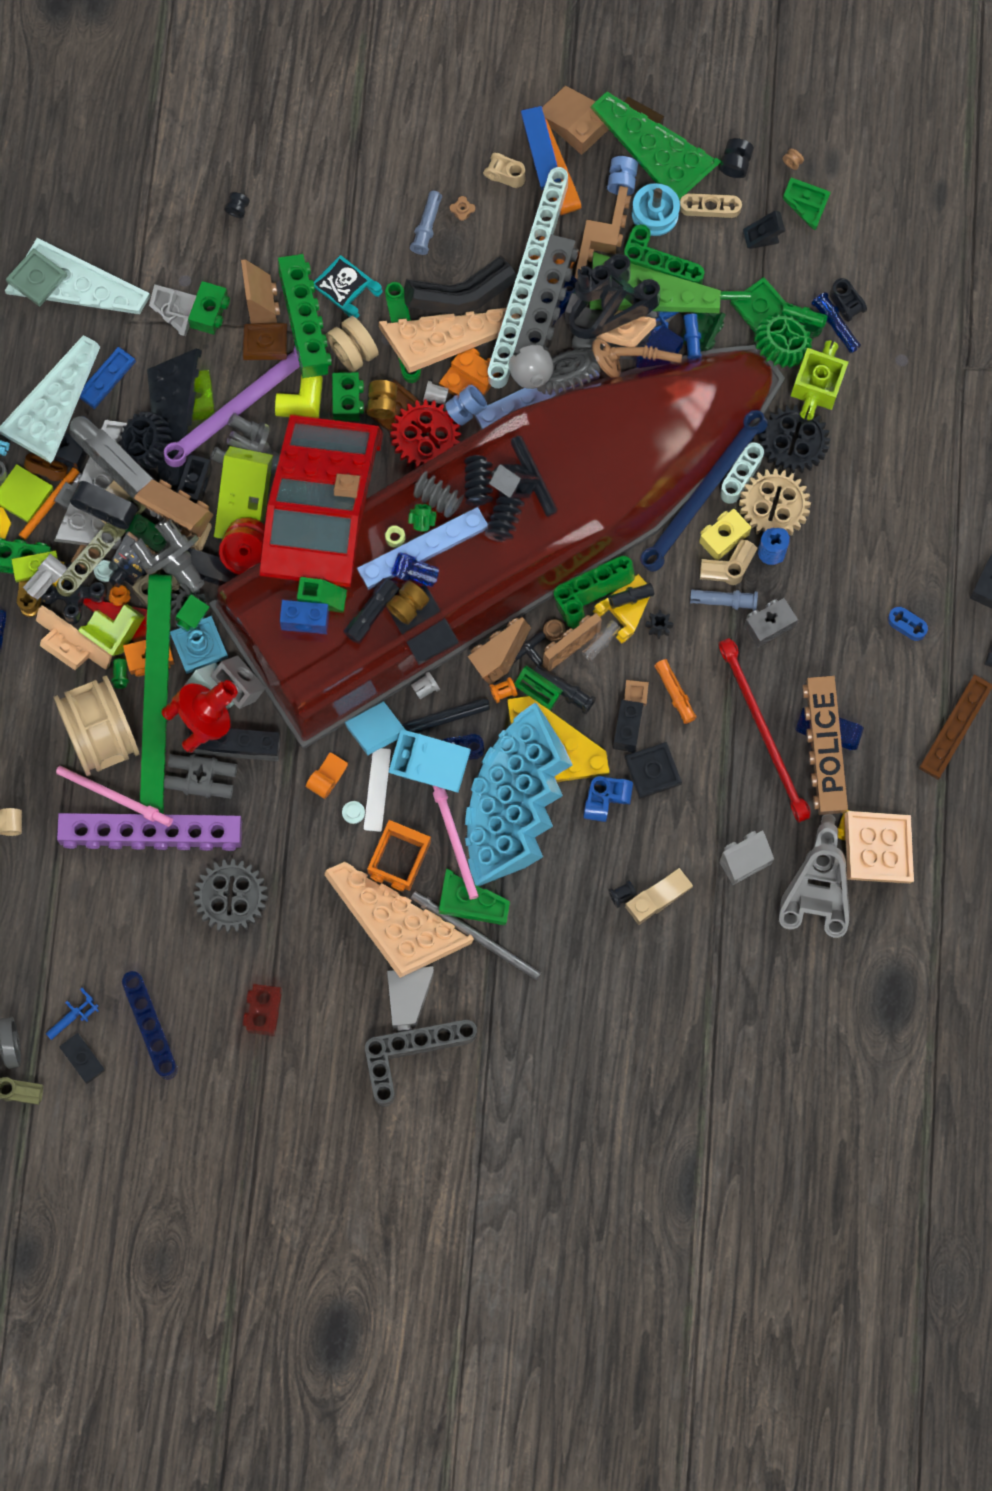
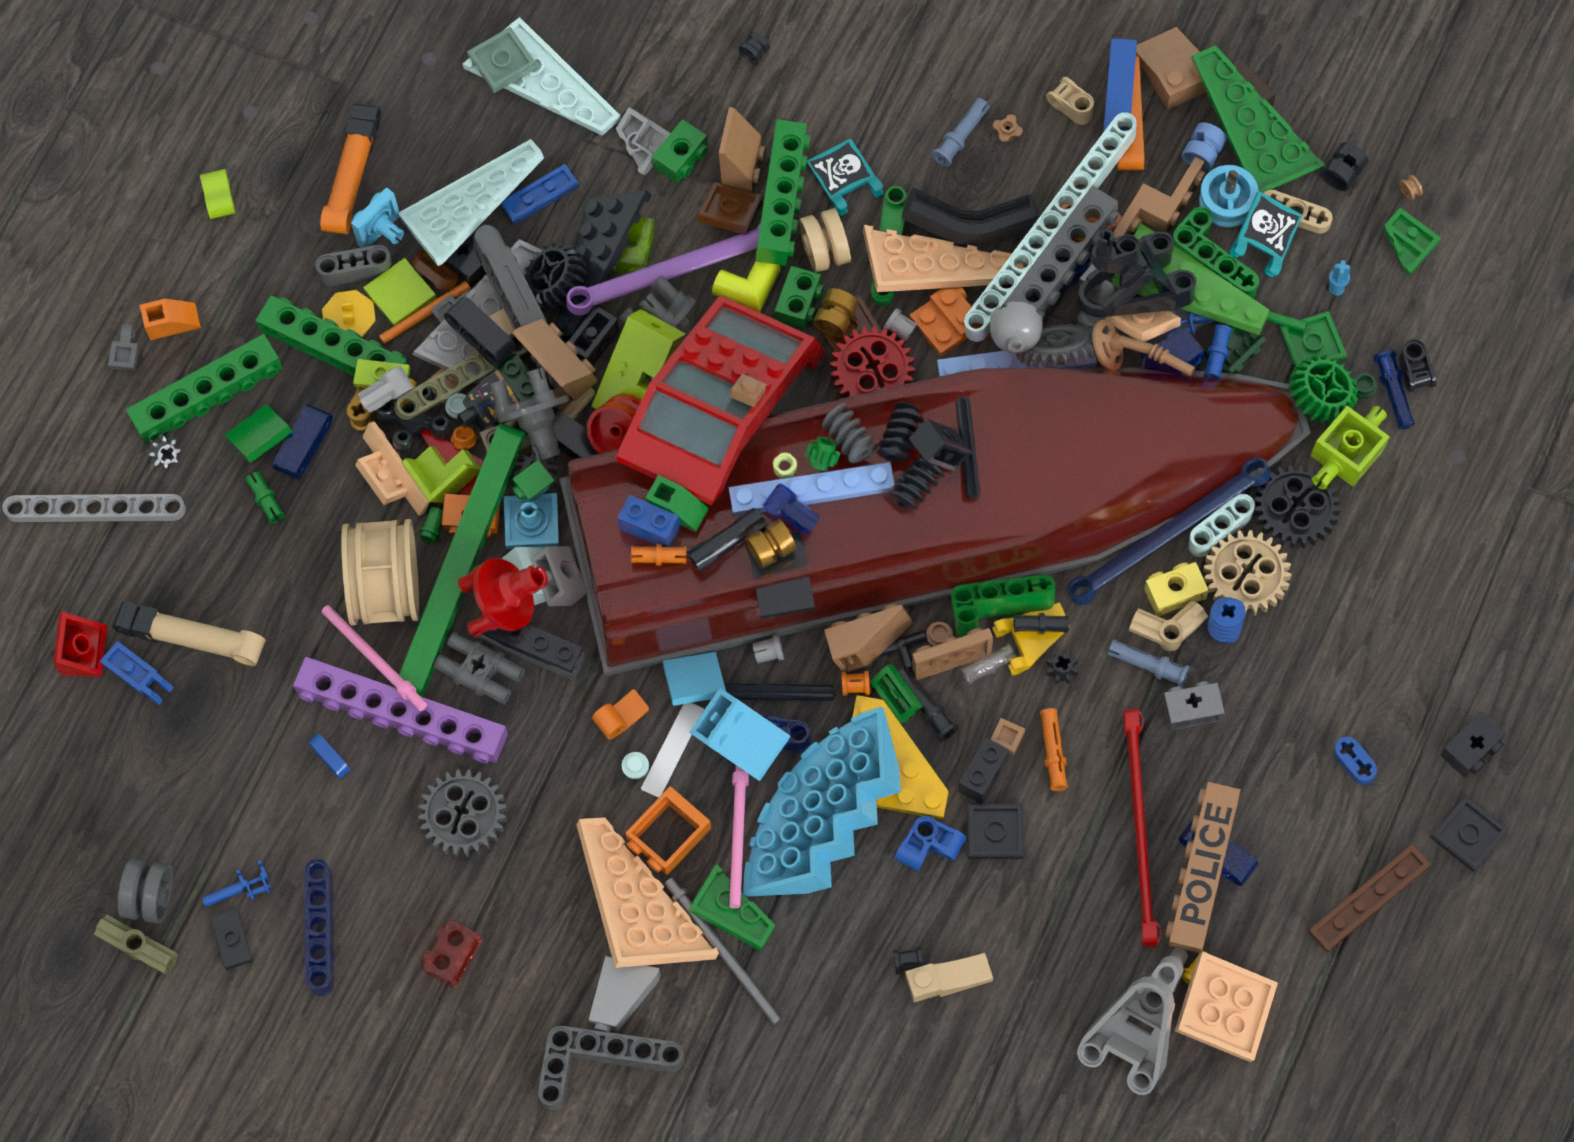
camera: 25 degrees right, 5 degrees down
medium blue wheel [446,385,487,425] -> none
light grey slope [719,830,774,885] -> none
black slope [743,210,785,249] -> none
green pin [782,302,827,328] -> none
none -> blue beam [308,733,351,779]
none -> orange pin [631,544,686,566]
none -> flag [1229,191,1303,277]
none -> dark azure axle [1329,260,1350,295]

